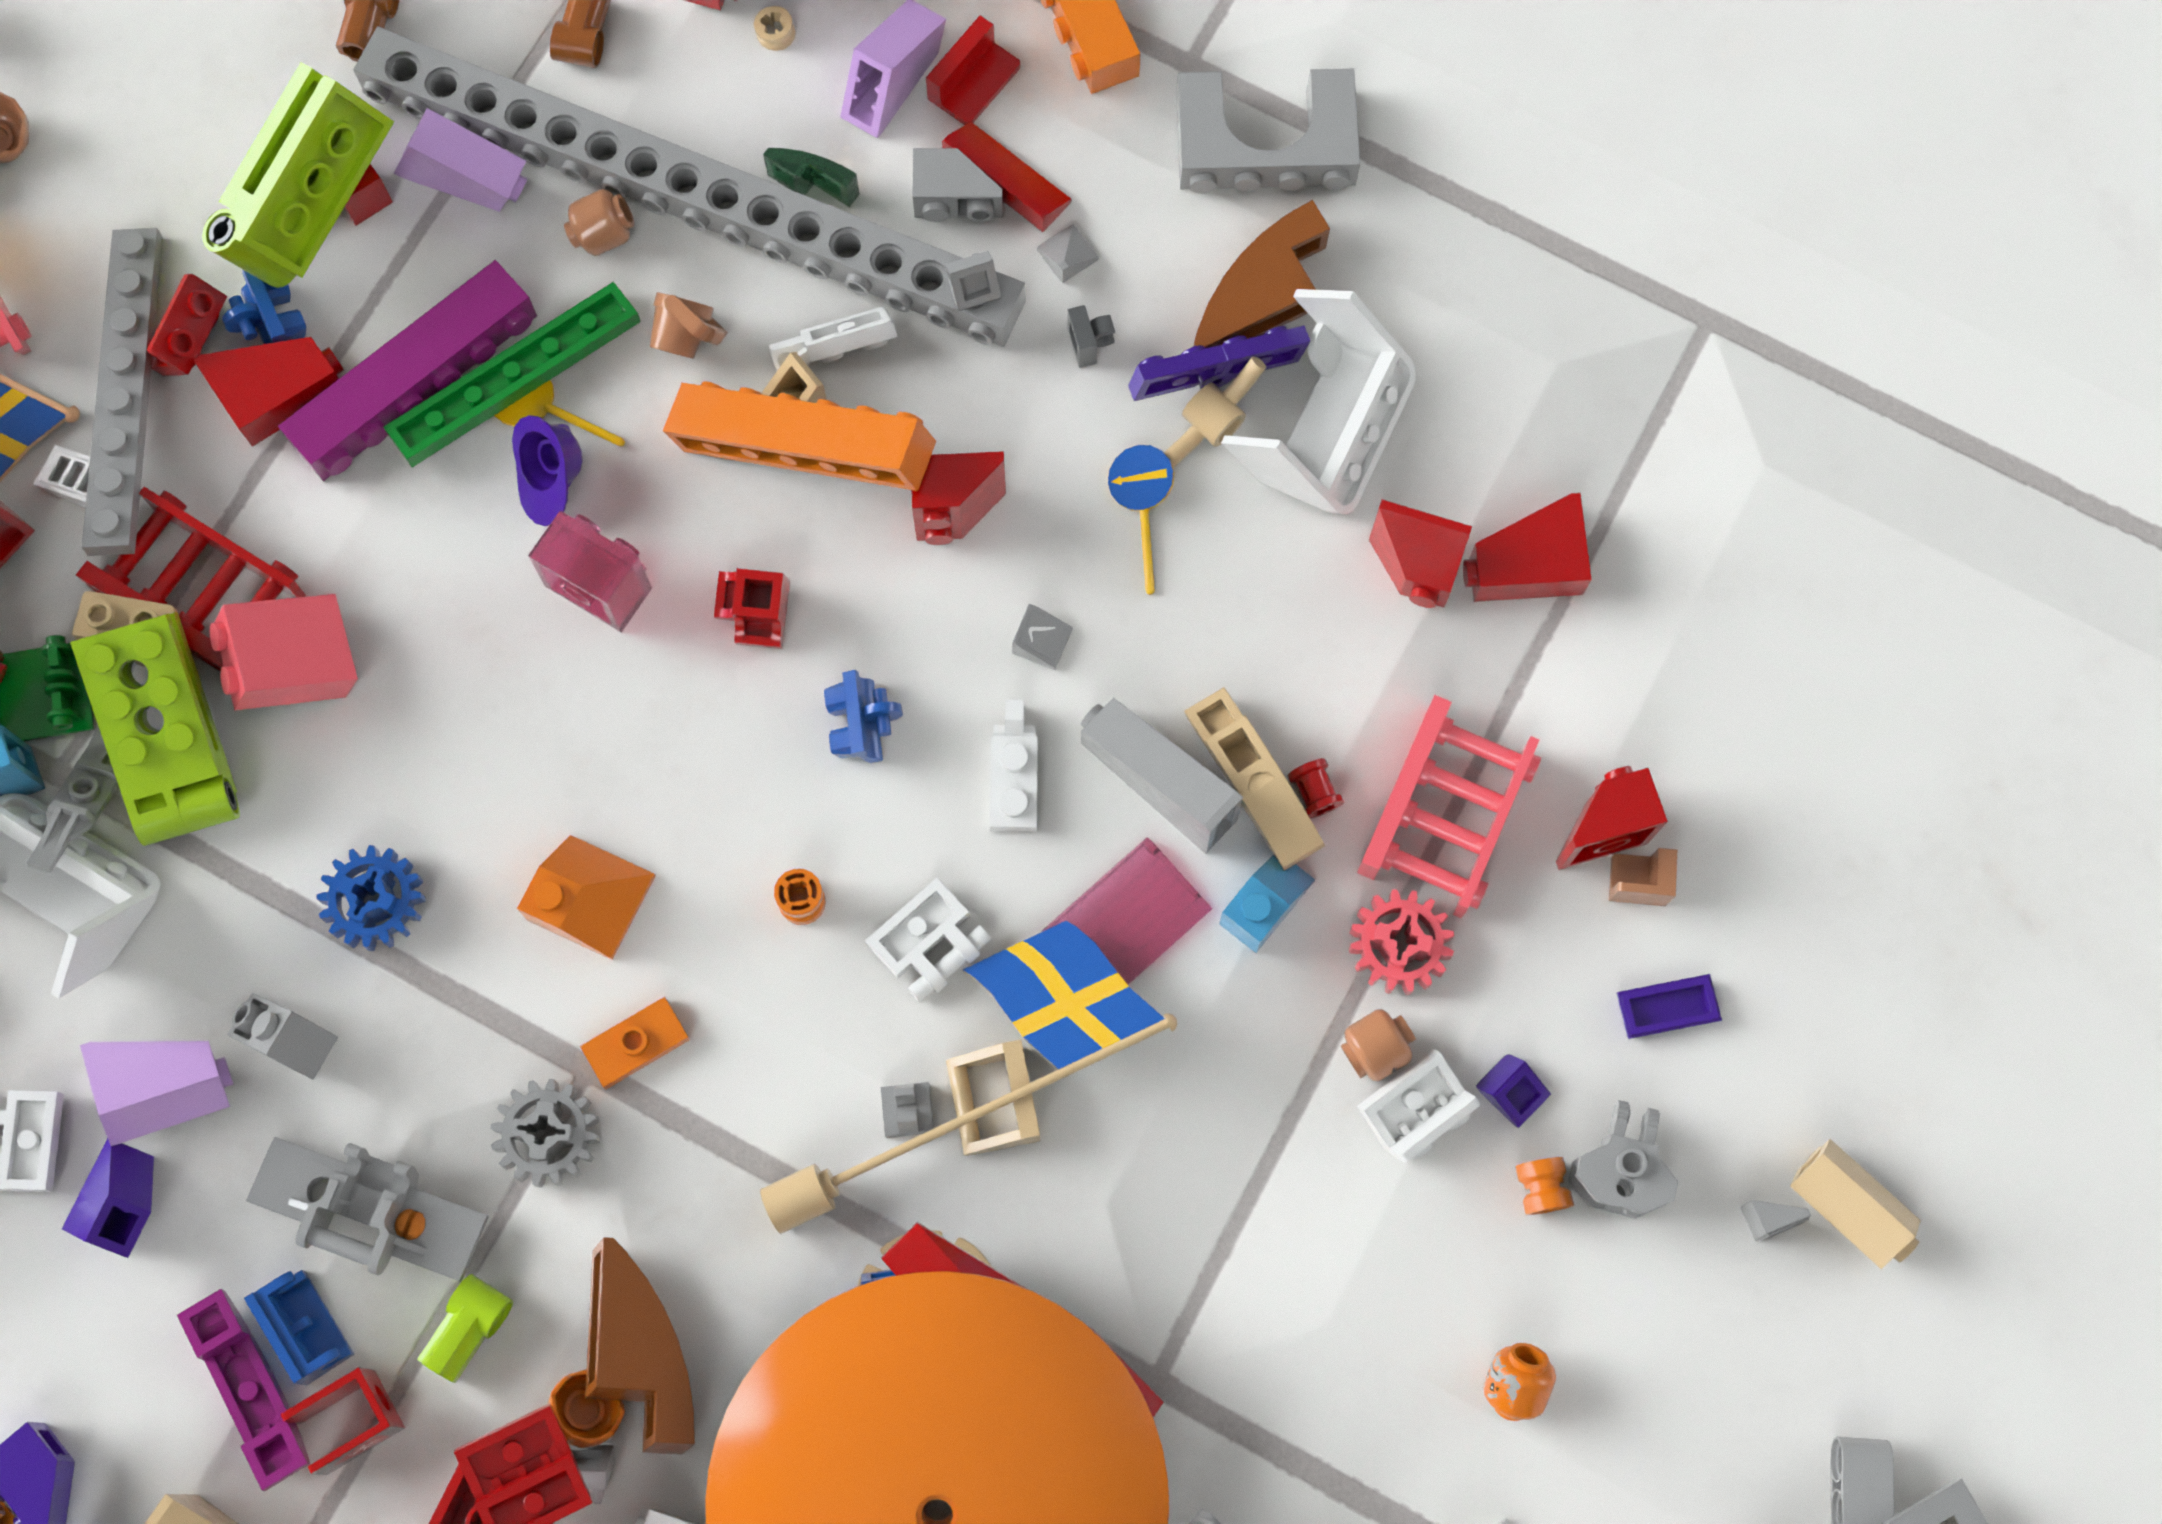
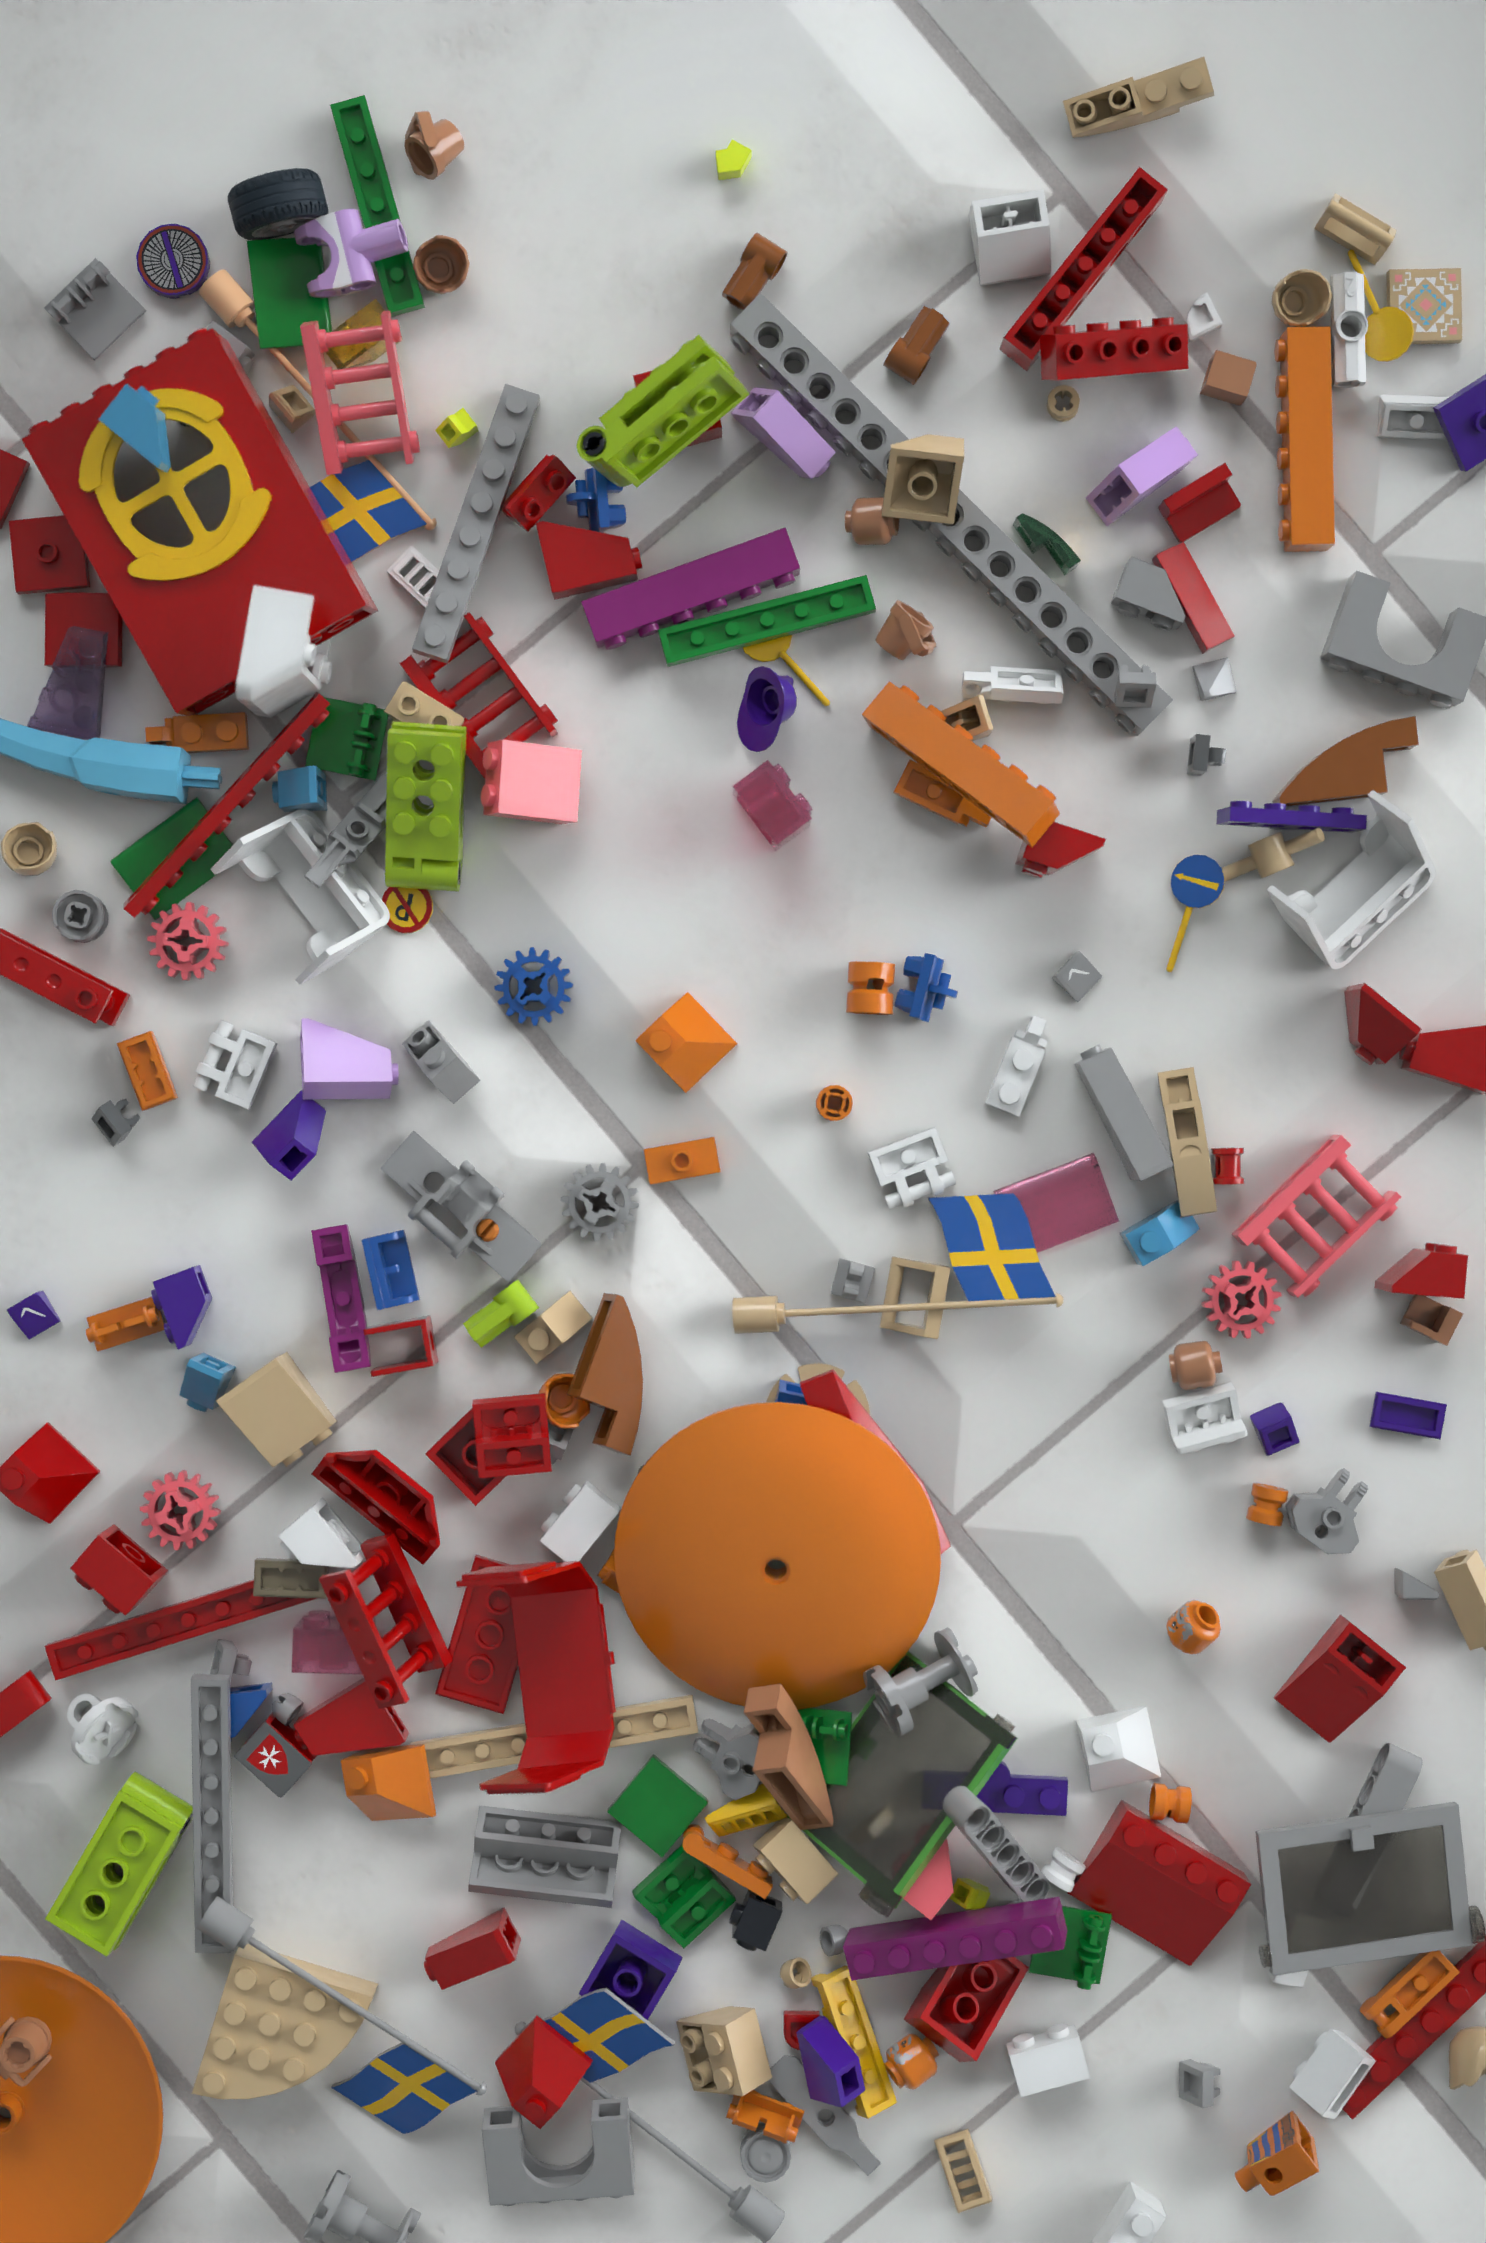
camera: 20 degrees right, 15 degrees up
red brick [714,568,790,649] -> none
none -> piece [382,887,433,933]
none -> neon yellow piece [435,408,479,448]
none -> tan slope [514,1291,592,1364]
none -> orange wheel [846,961,895,1015]
none -> tan slope [881,434,964,525]
none -> orange hinge [893,759,991,828]
none -> red slope [1273,1614,1406,1743]

